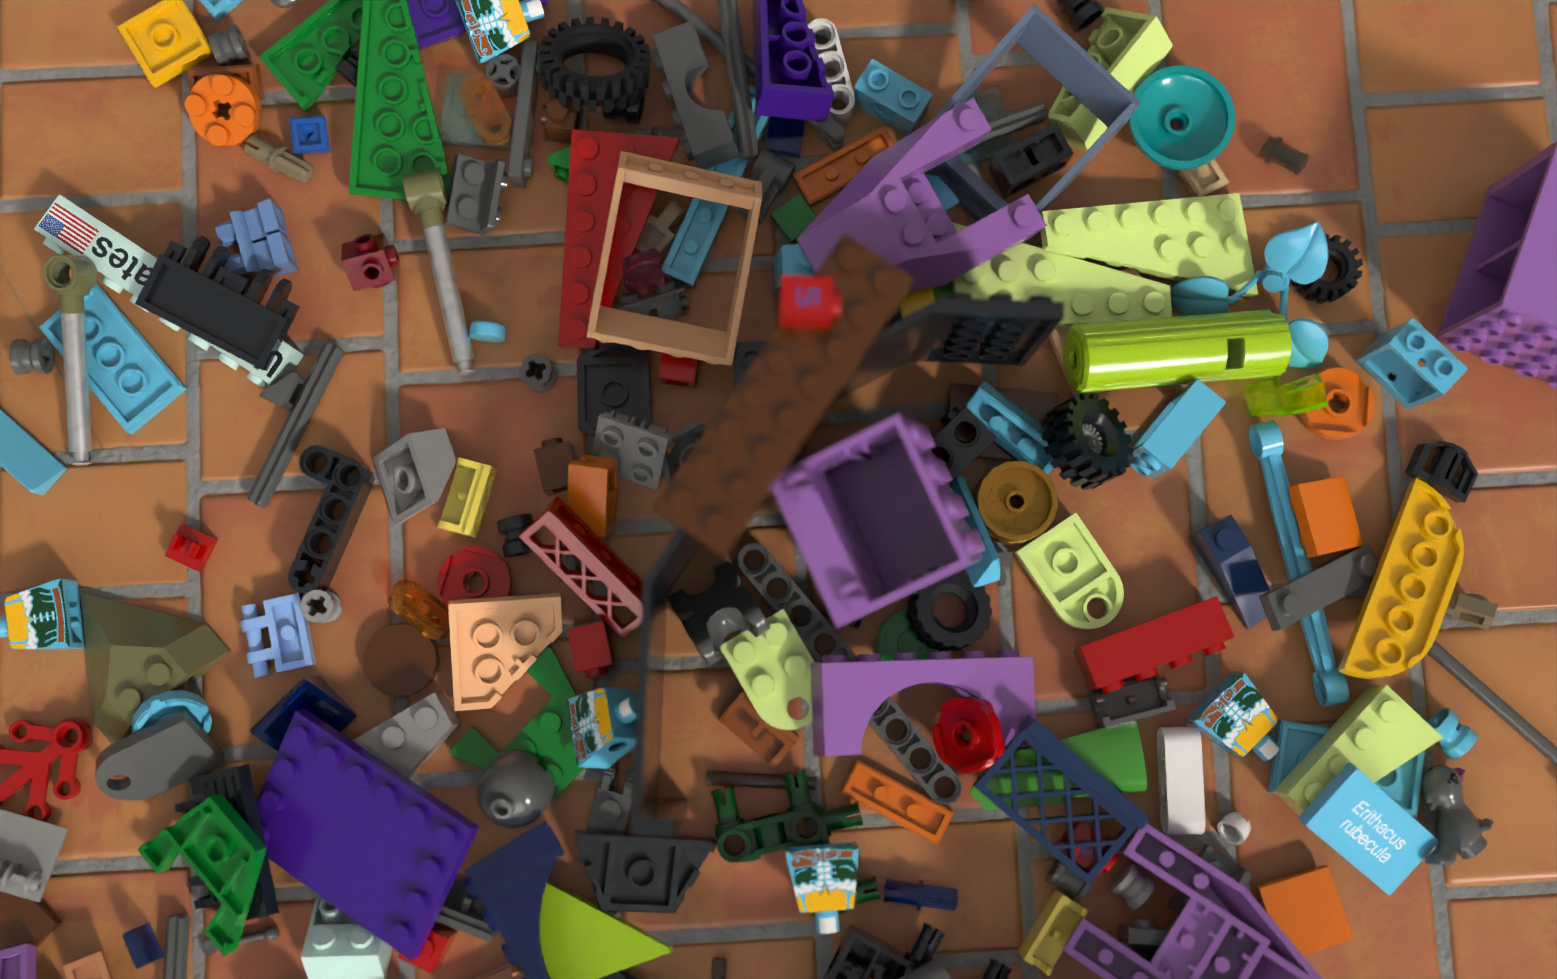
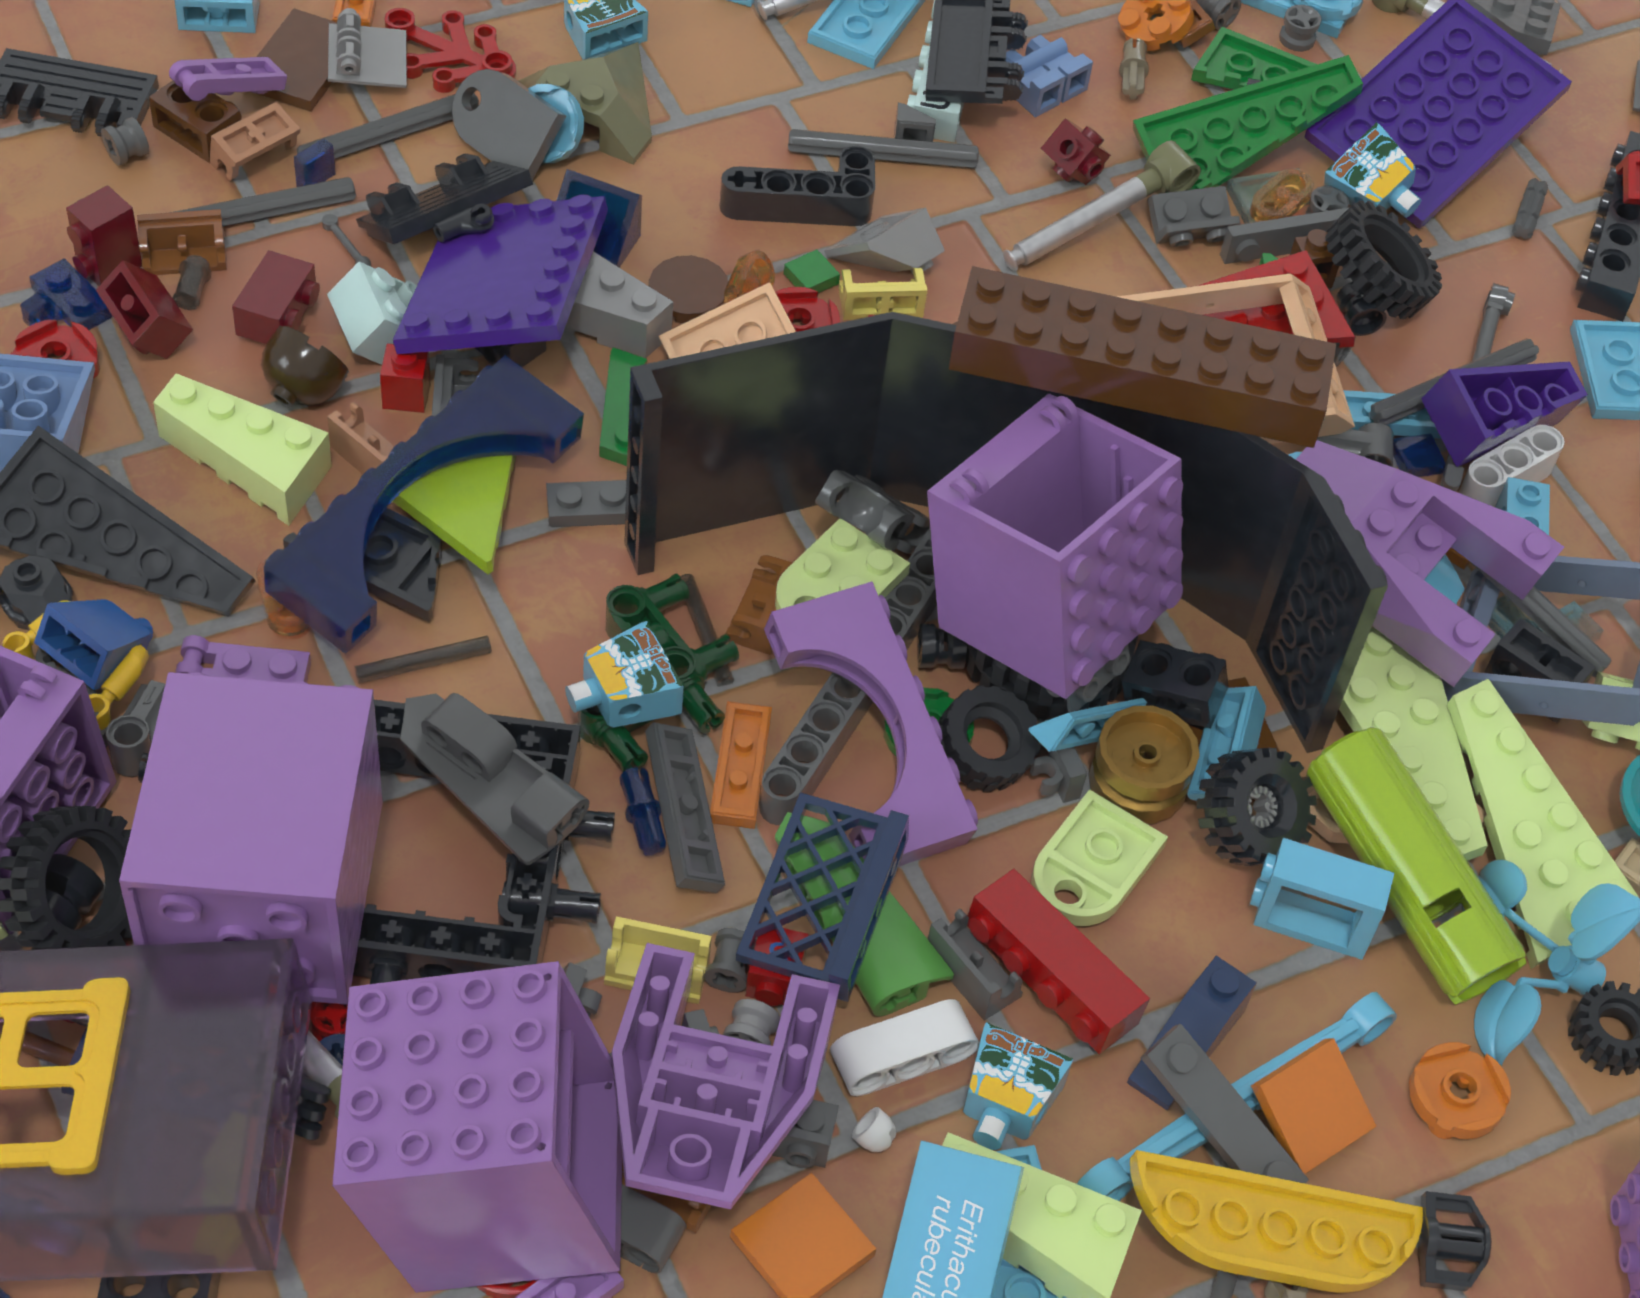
camera: 65 degrees right, 30 degrees down
green wing [138,794,267,956] -> none
red tile [164,523,218,572] -> none
light blue plate [240,593,317,678] -> none
blue tile [289,115,331,155] -> none
light grey bush [300,590,343,624] -> none
medium azure tile [469,321,506,343] -> none
dark grey cylinder [477,750,555,828] -> none
black wing [573,830,717,914] -> none
dark grey arch [651,20,740,170] -> none
red brick [780,275,841,329] -> none
red plate [932,697,1005,774] -> none
clear neon green slope [1242,372,1328,417] -> none
medium azure window [1355,318,1468,410] -> none
none -> dark grey axle [297,93,479,168]
none -> black arm [433,204,494,242]
none -> dark grey plate [645,722,725,893]
none -> green tile [783,249,840,293]

